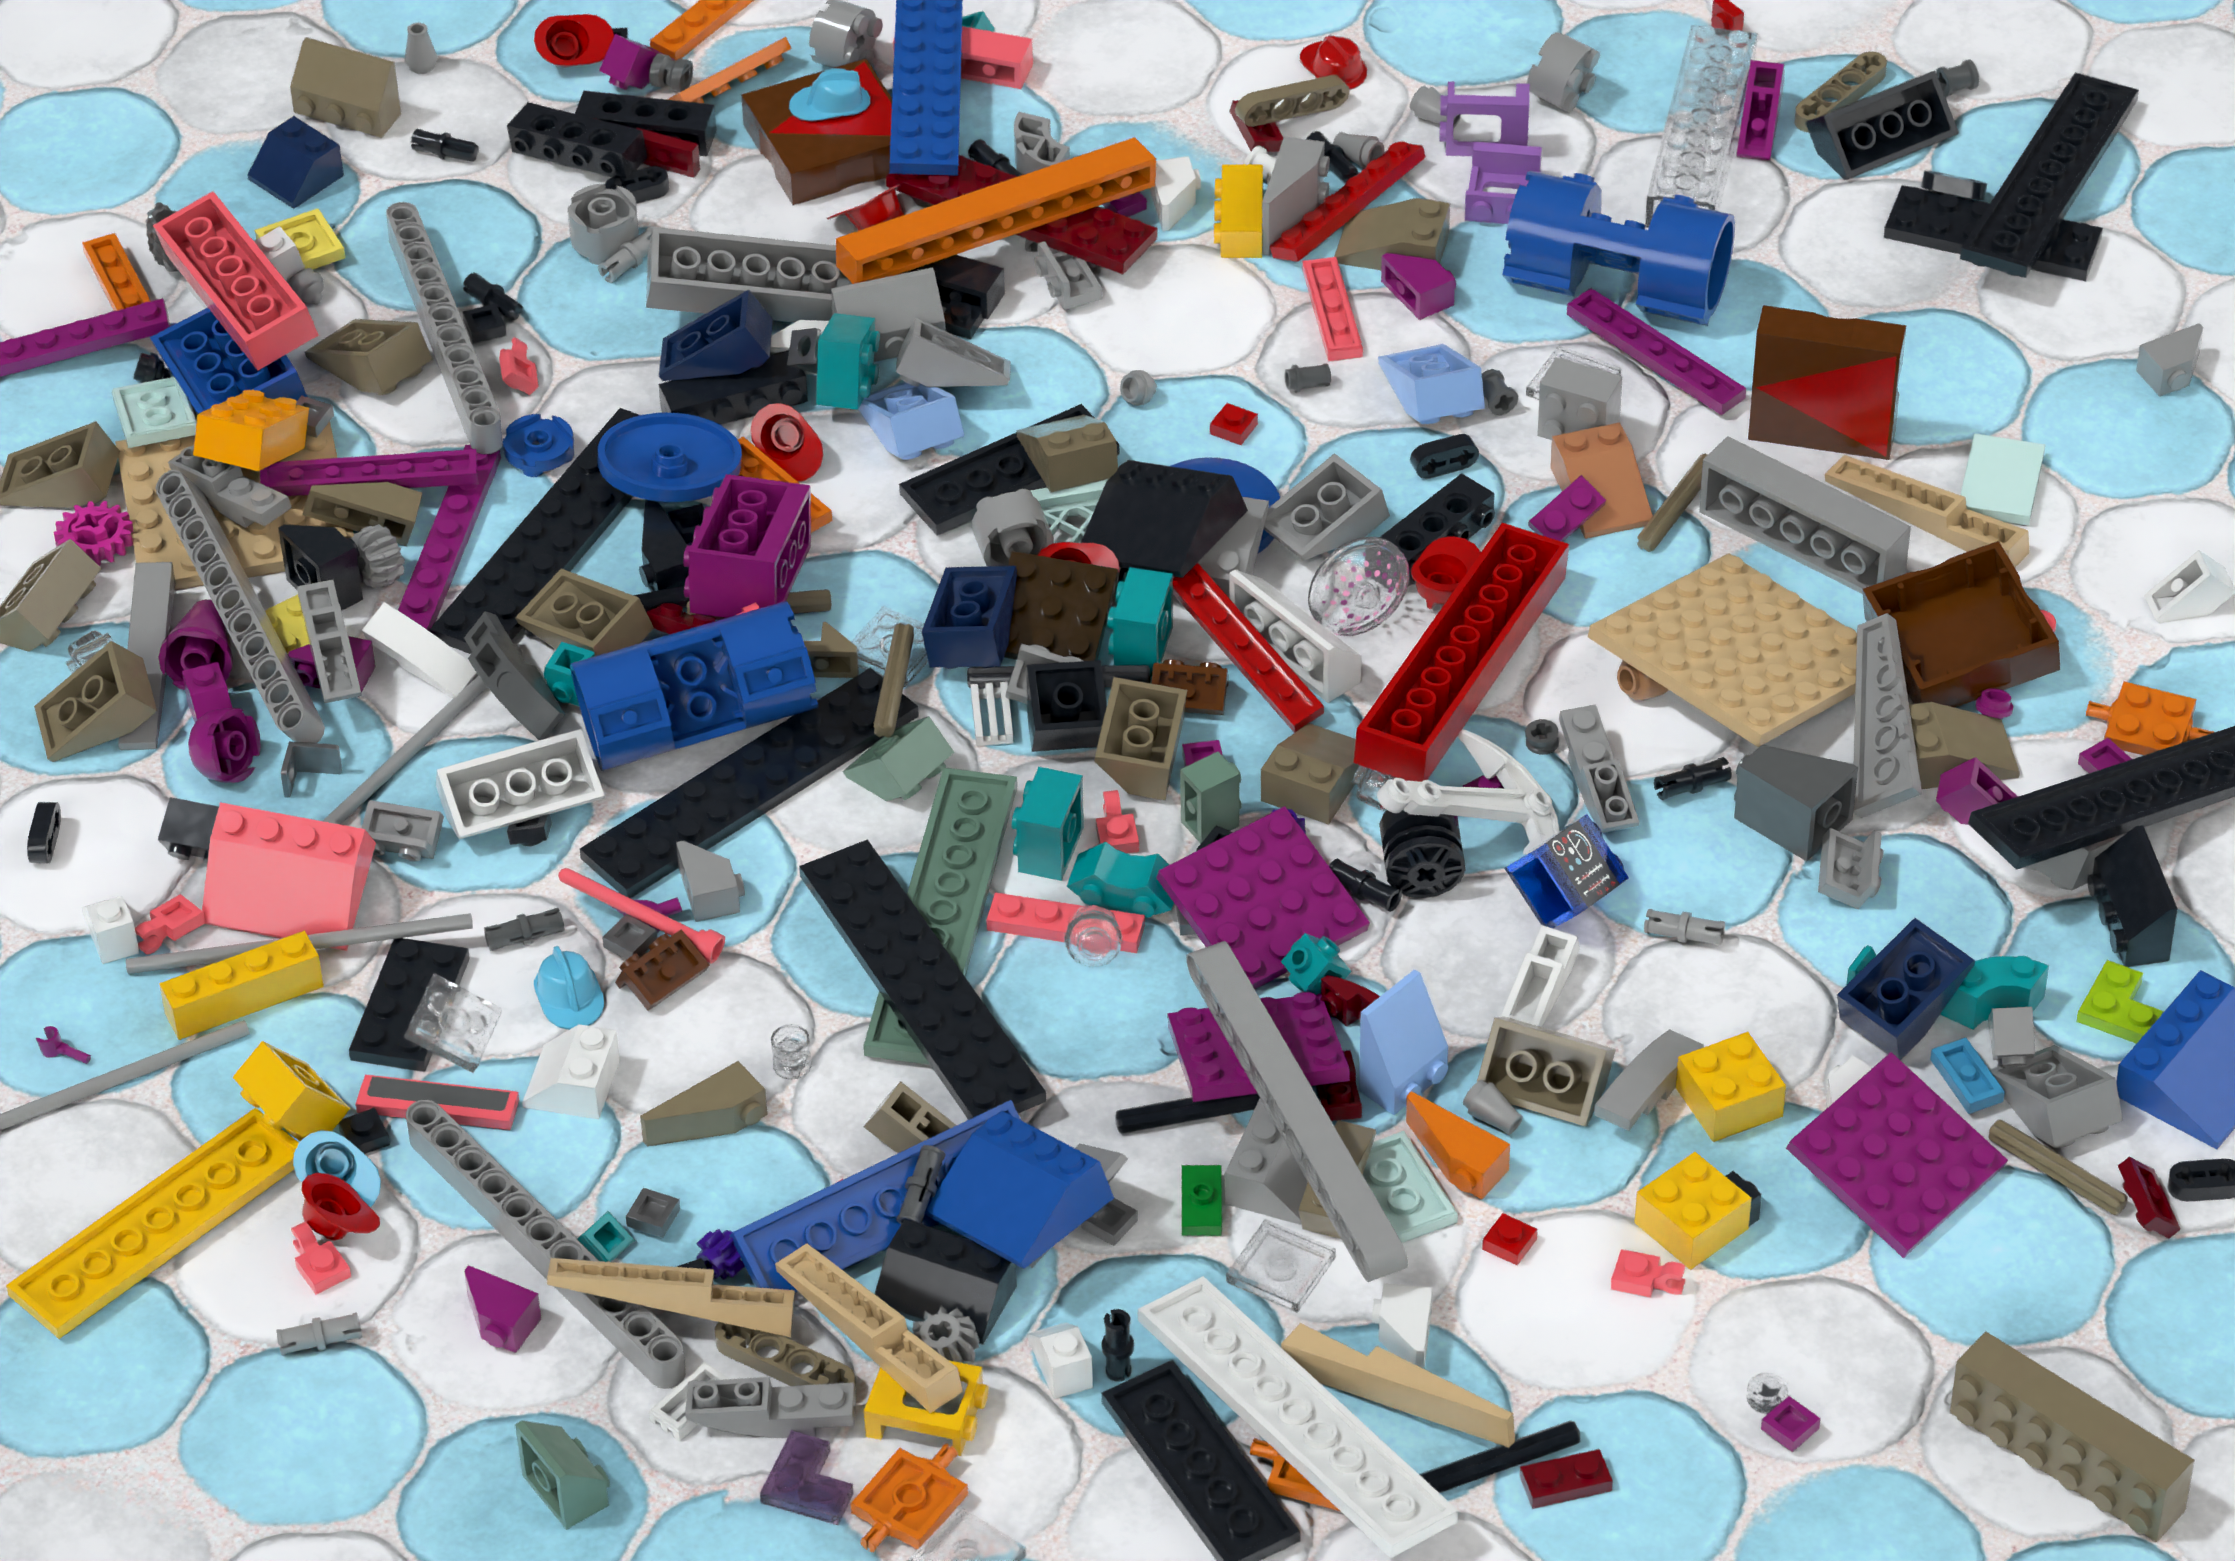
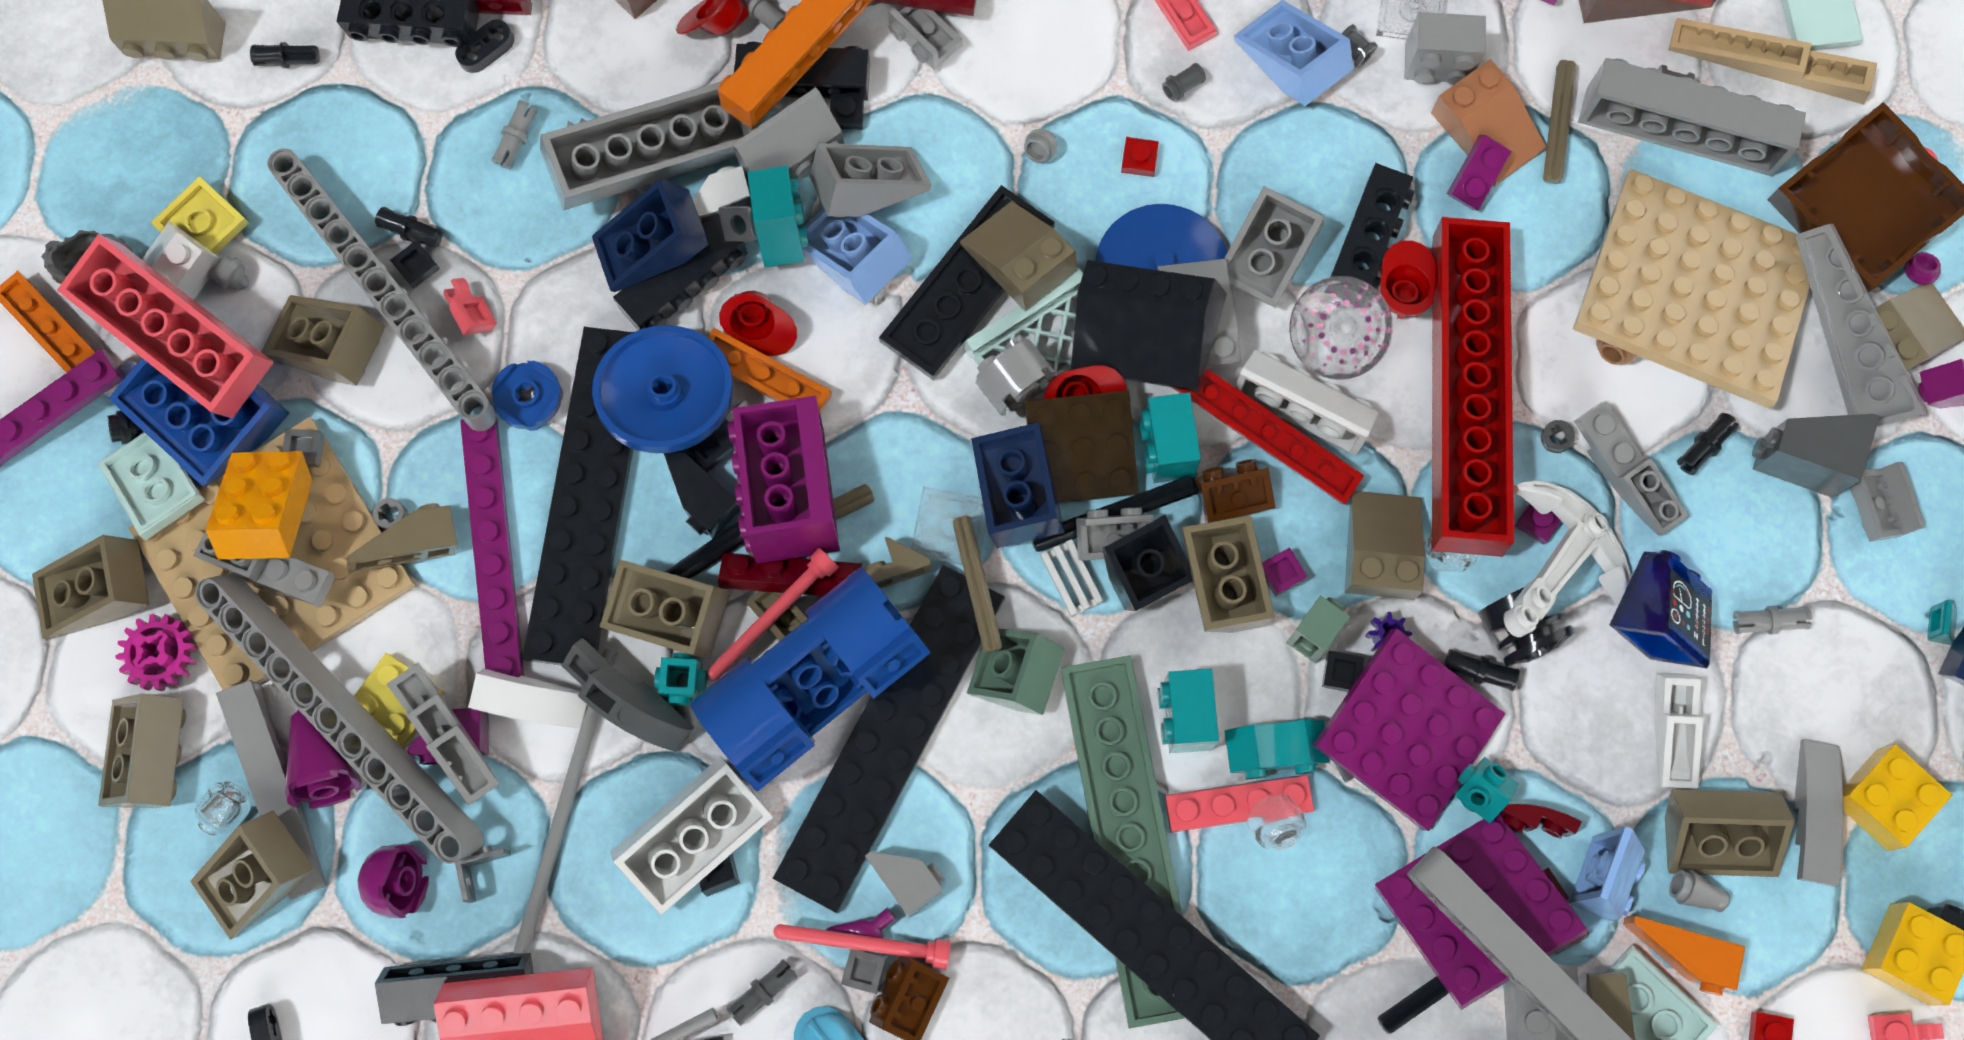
camera: 20 degrees left, 30 degrees up
magenta slope [182,662,232,723] -> none
dark blue slope [247,116,344,209] -> none
magenta plate [260,449,478,496] -> none
black slope [278,524,363,611] -> none
light grey gear [351,524,405,589] -> none
light grey bracket [362,800,444,861] -> none
light grey brick [568,184,639,265] -> none
coral plate [1096,790,1139,853] -> none
black beam [1410,434,1479,479] -> none

